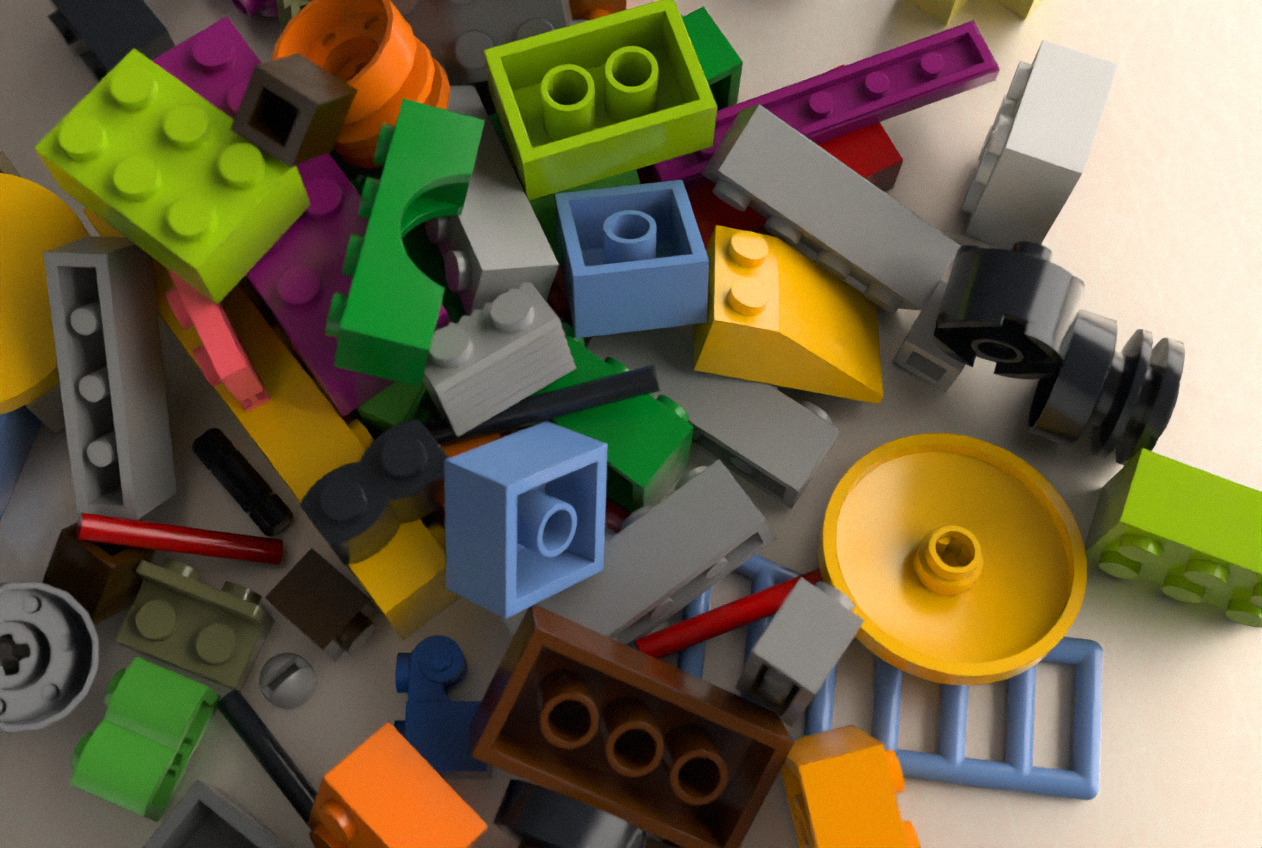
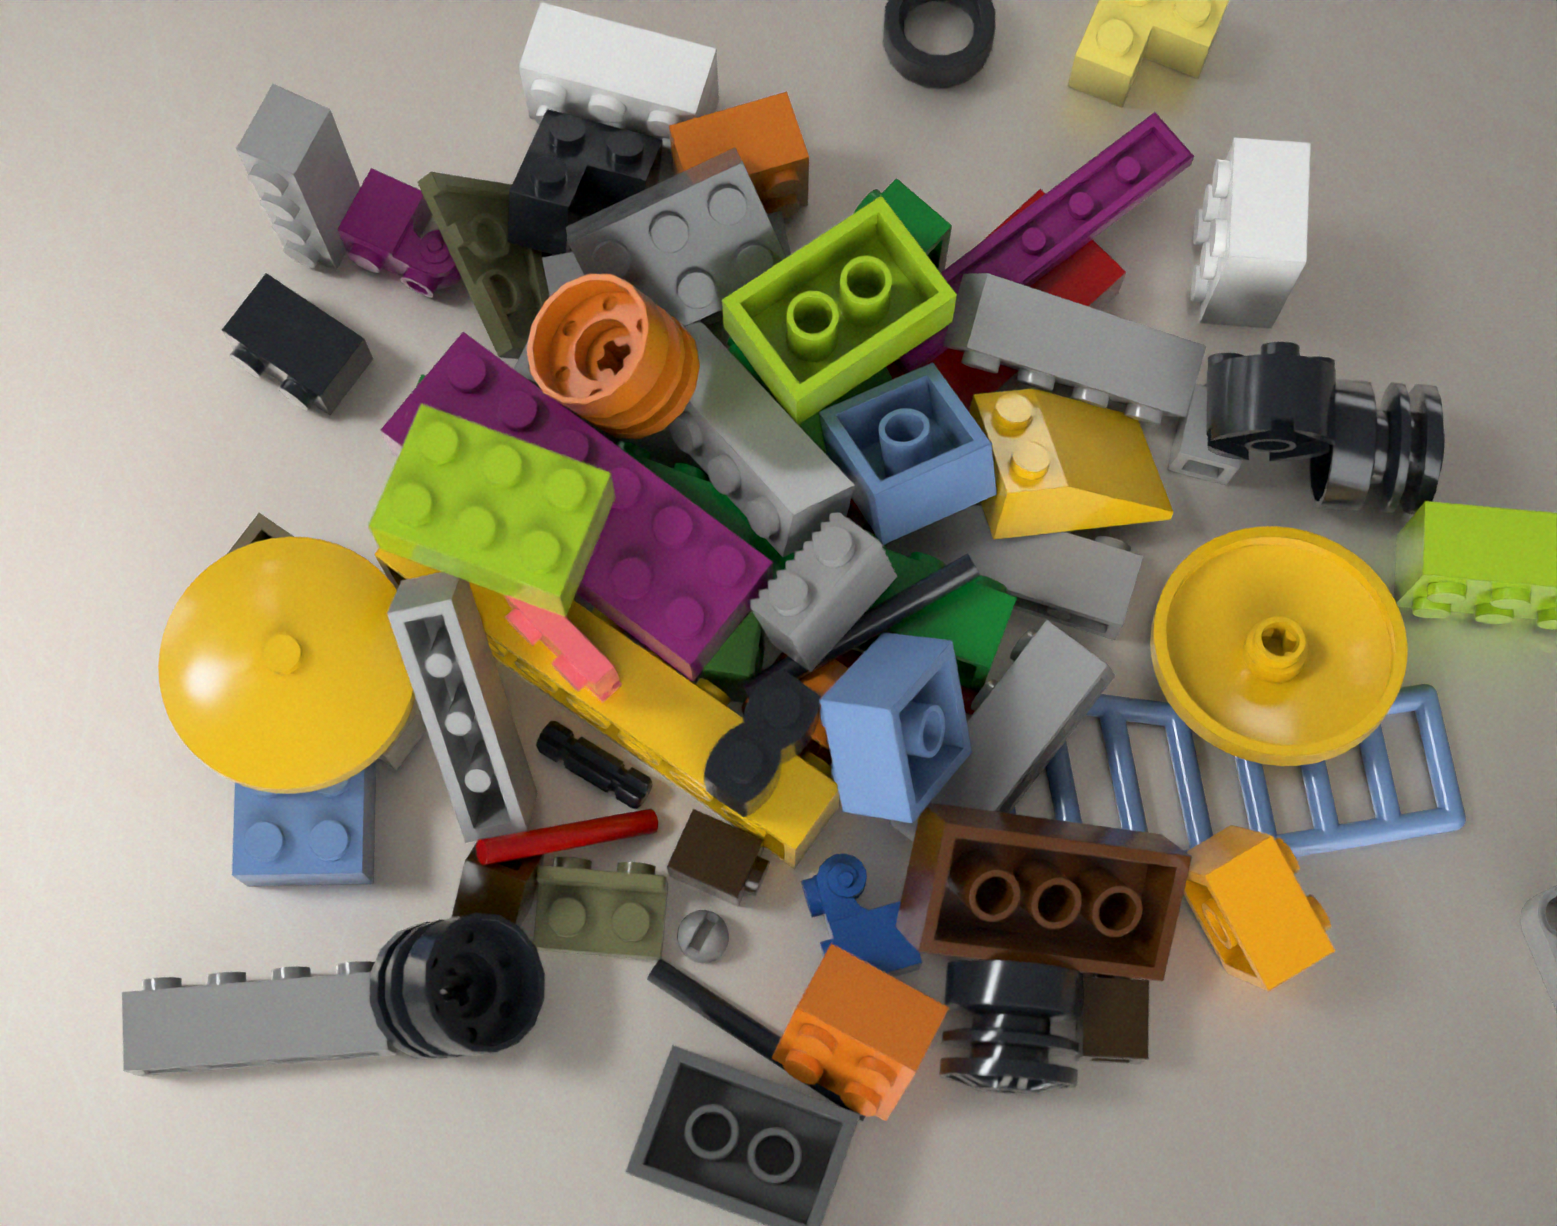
camera: 15 degrees left, 5 degrees up
bright green brick [70,656,221,822] -> none
dark brown brick [230,53,358,168] -> none
green arch [325,99,485,387] -> none
red bar [634,568,823,660] -> none
light grey brick [735,578,865,727] -> none

